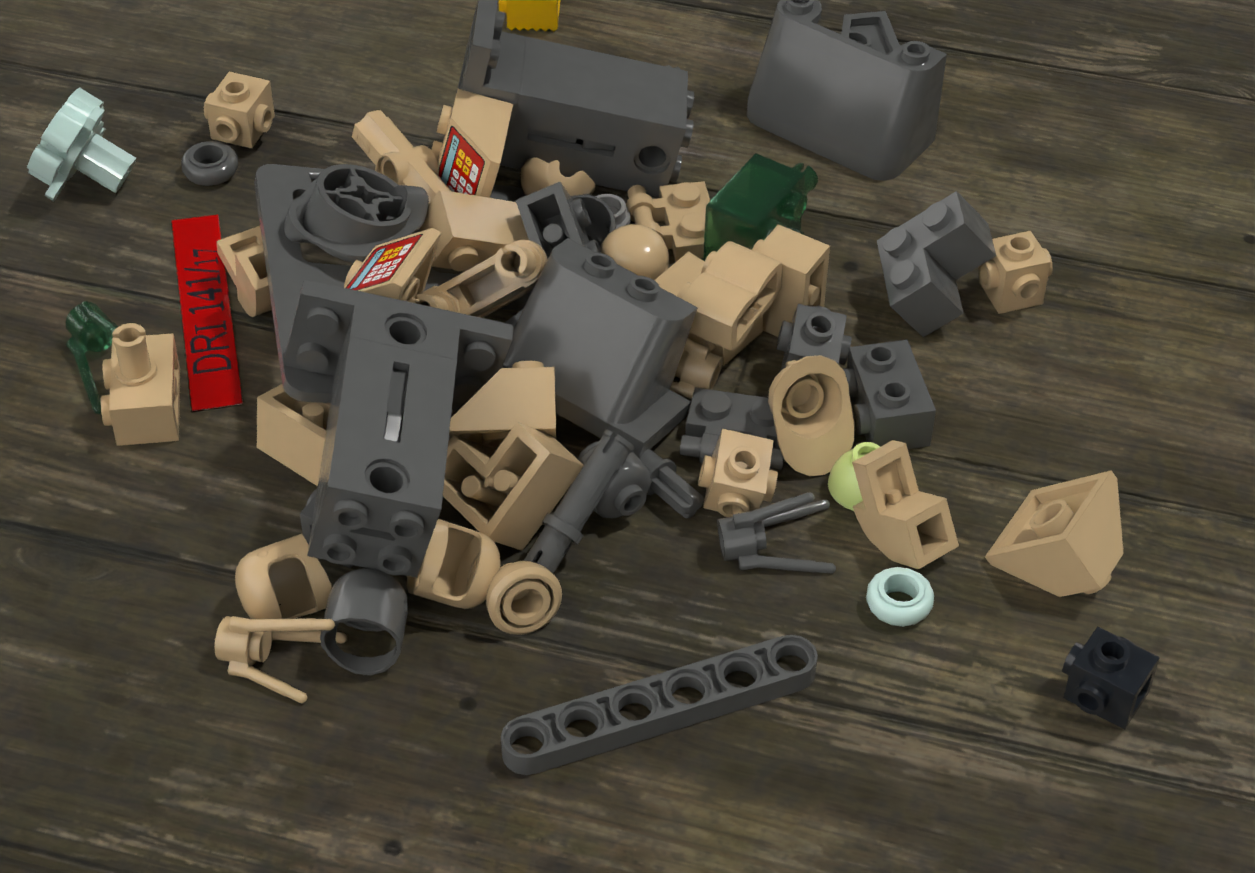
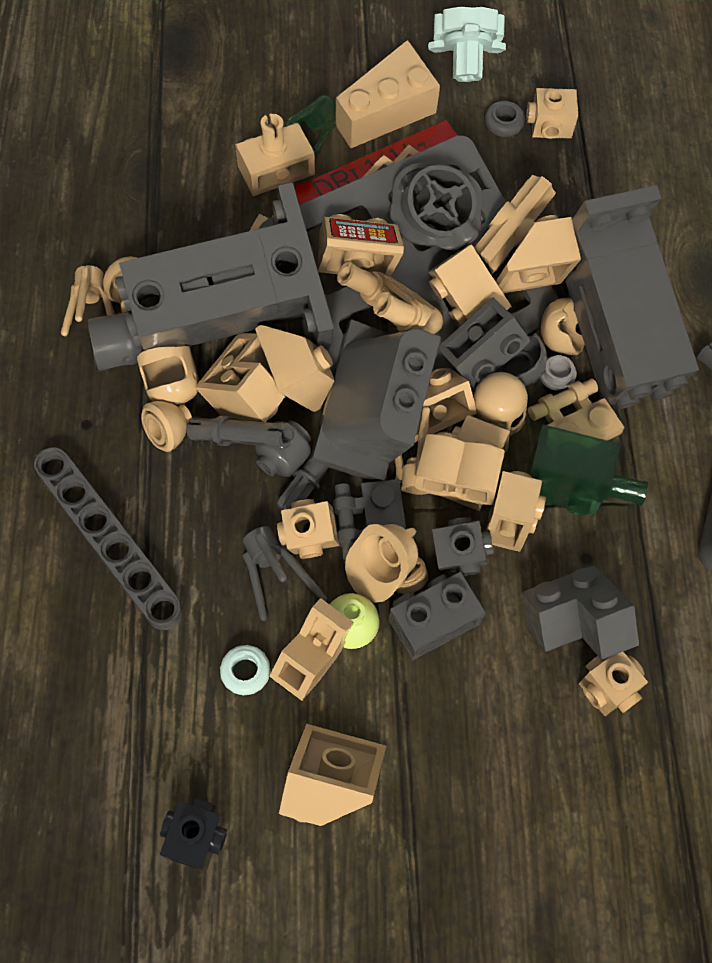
camera: 70 degrees right, 20 degrees up
none -> tan wedge [335,40,440,148]

